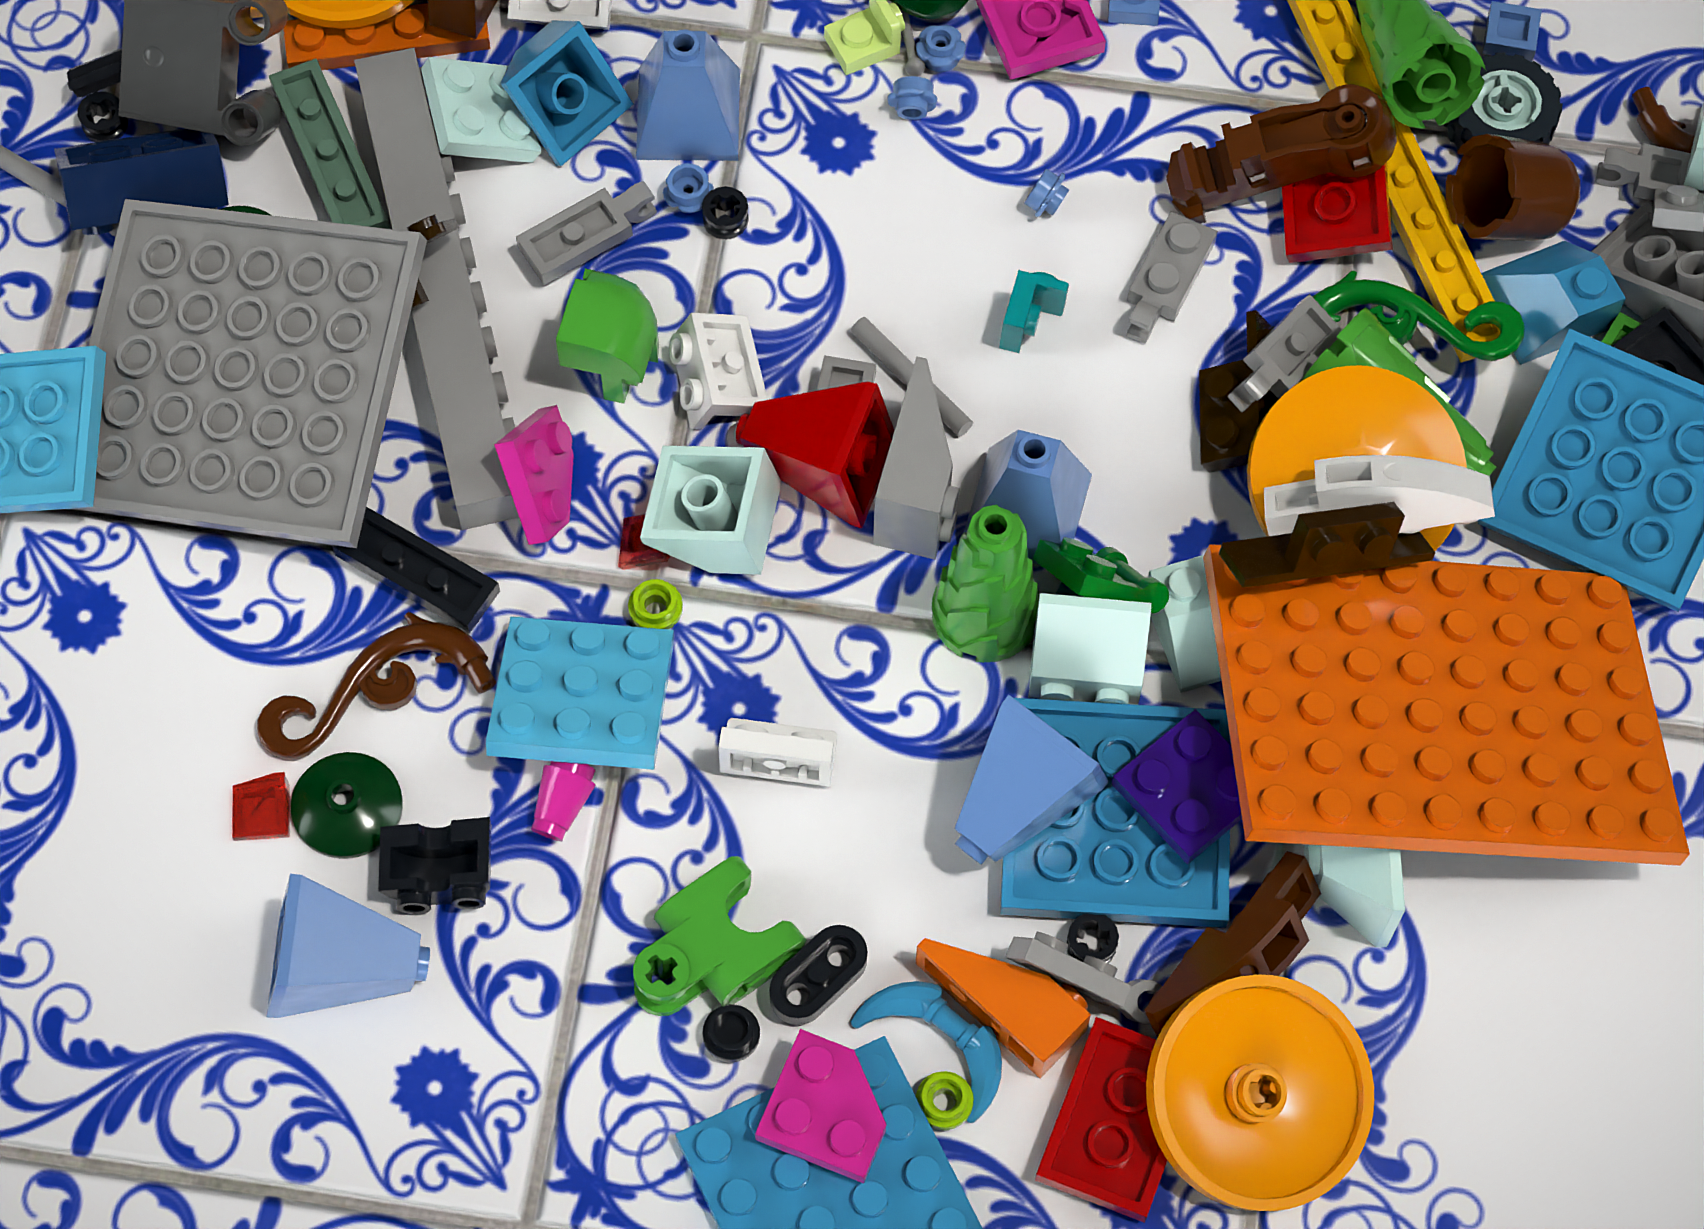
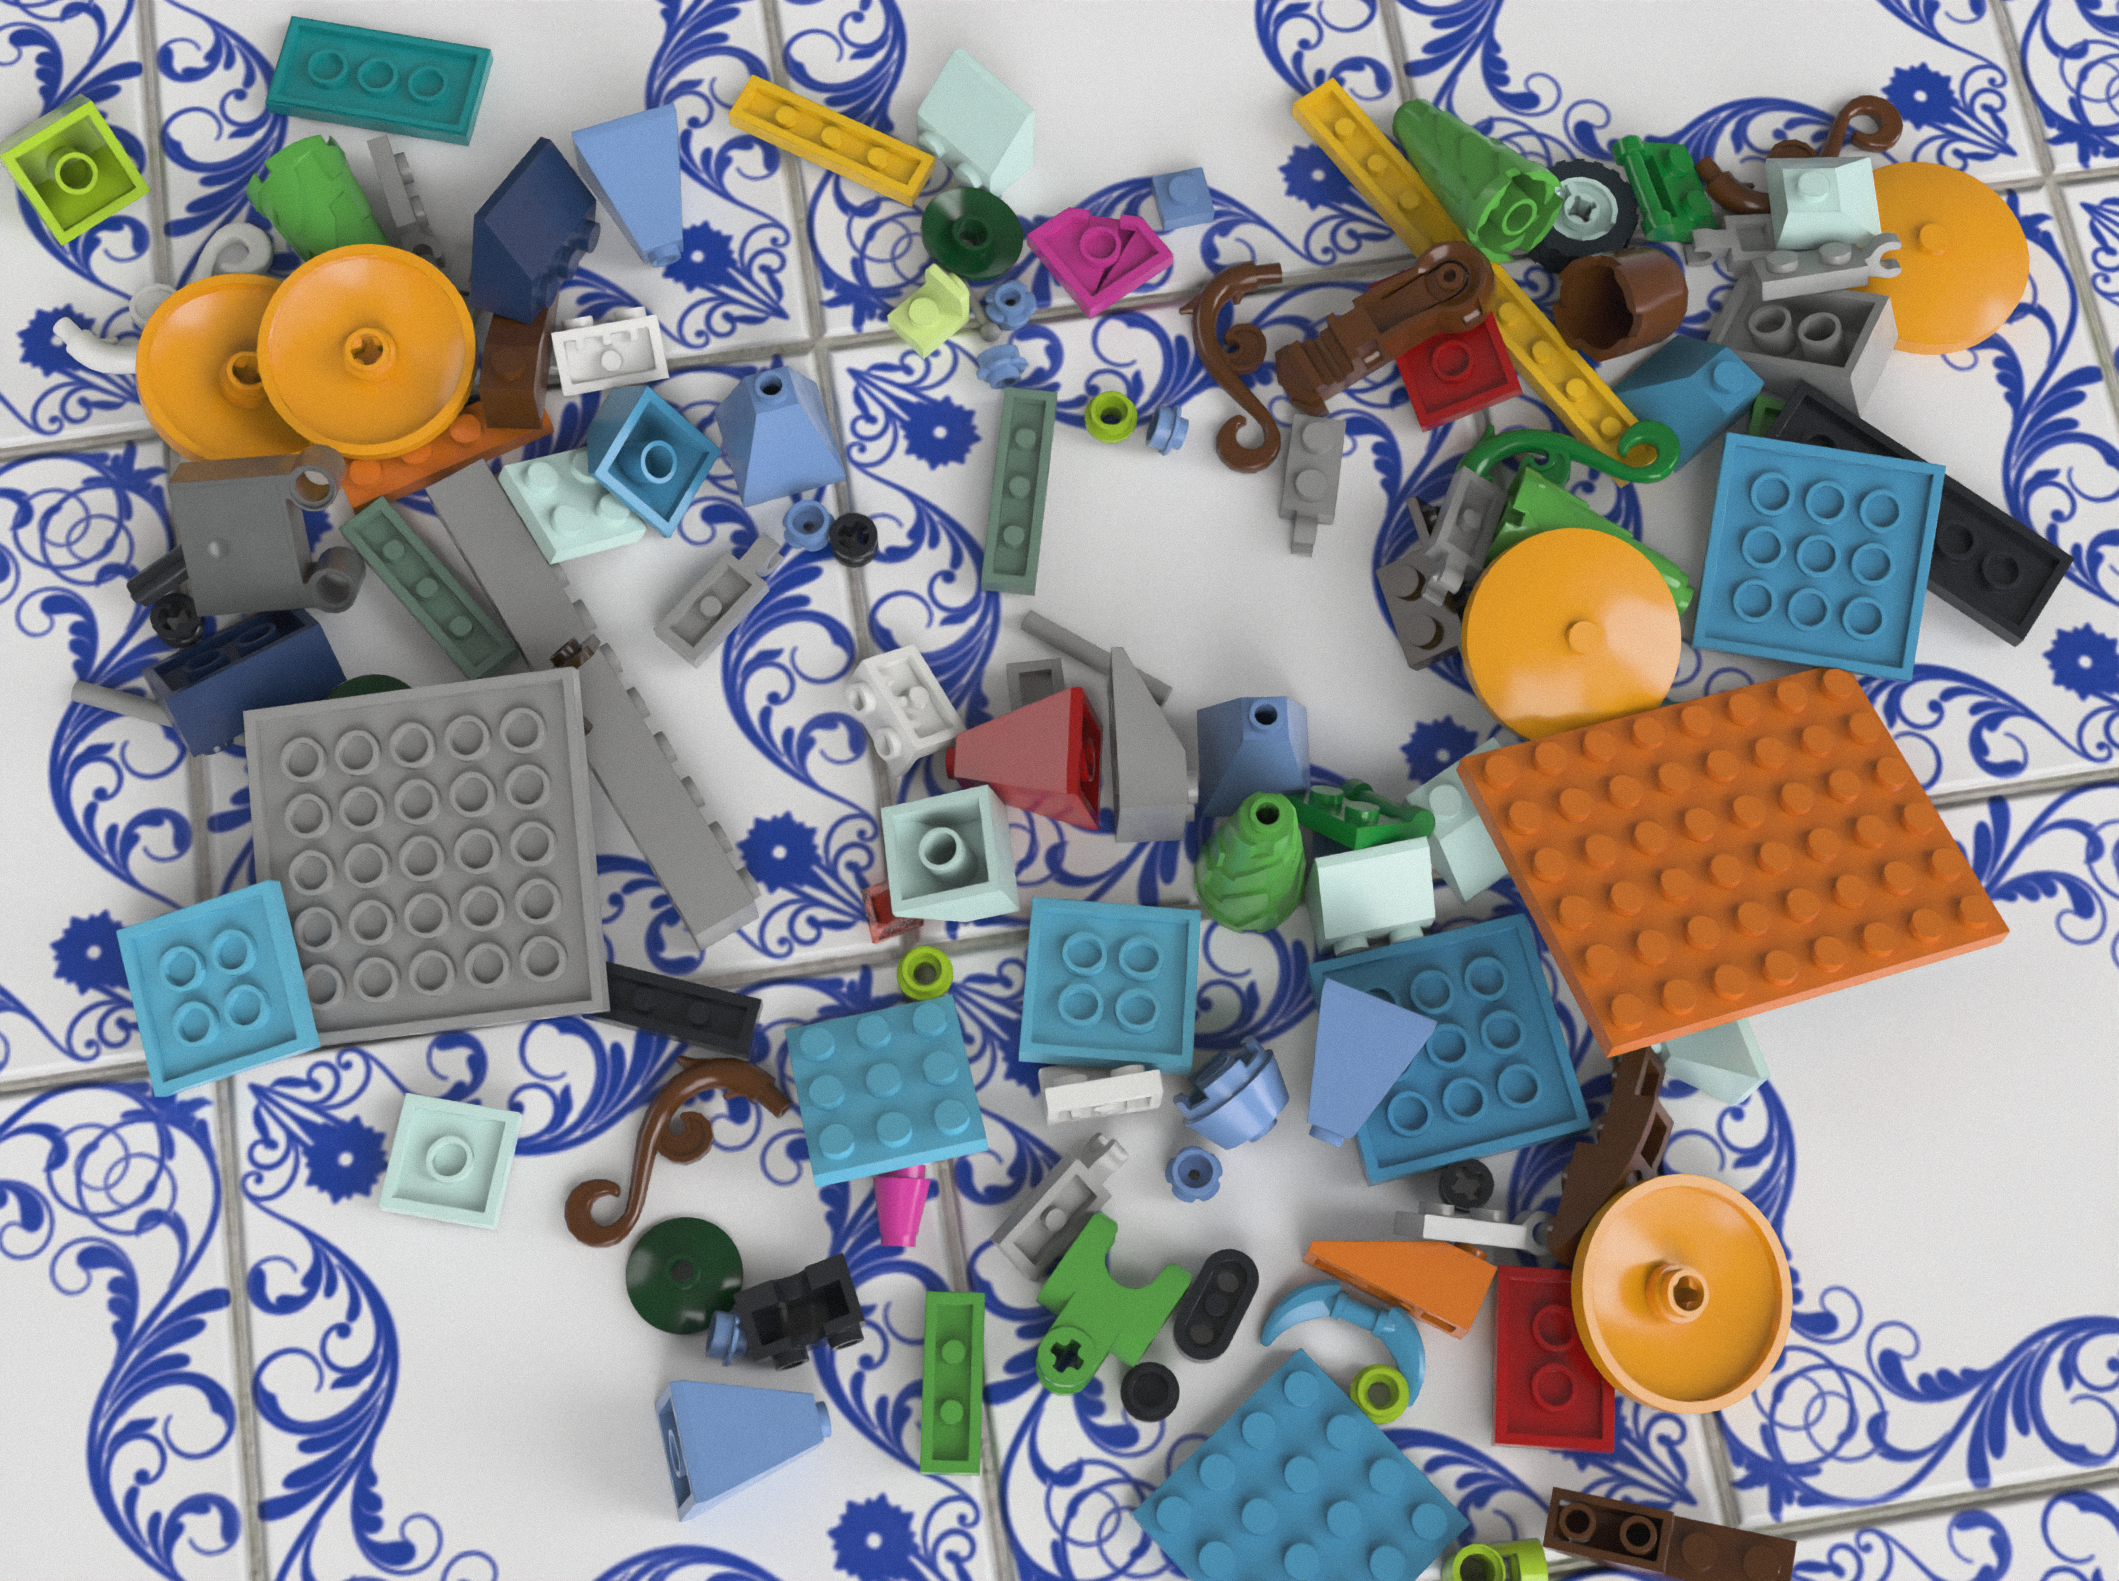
camera: 20 degrees left, 5 degrees up
clear red slope [232,772,290,841] -> none
dark pink plate [494,405,574,545] -> none
bright green brick [556,268,659,404] -> none
dark pink plate [755,1029,886,1184] -> none
teal bracket [999,270,1069,353] -> none
dark purple plate [1111,709,1242,865] -> none
dark brown bracket [1219,502,1435,588] -> none
white slope [1264,455,1495,536] -> none
medium blue plate [1482,1,1542,62] -> none
none -> light aqua plate [378,1093,523,1230]
none -> medium blue plate [706,1308,748,1367]
none -> bright green plate [920,1291,985,1476]
none -> sand green plate [981,387,1058,596]
none -> light grey plate [989,1132,1129,1282]
none -> medium azure plate [1018,897,1201,1075]
none -> lime plate [1084,391,1138,444]
none -> medium blue plate [1165,1146,1223,1203]
none -> medium blue cone [1173,1035,1290,1150]
none -> reddish brown plant [1179,260,1282,474]
none -> green plate [1611,135,1720,242]

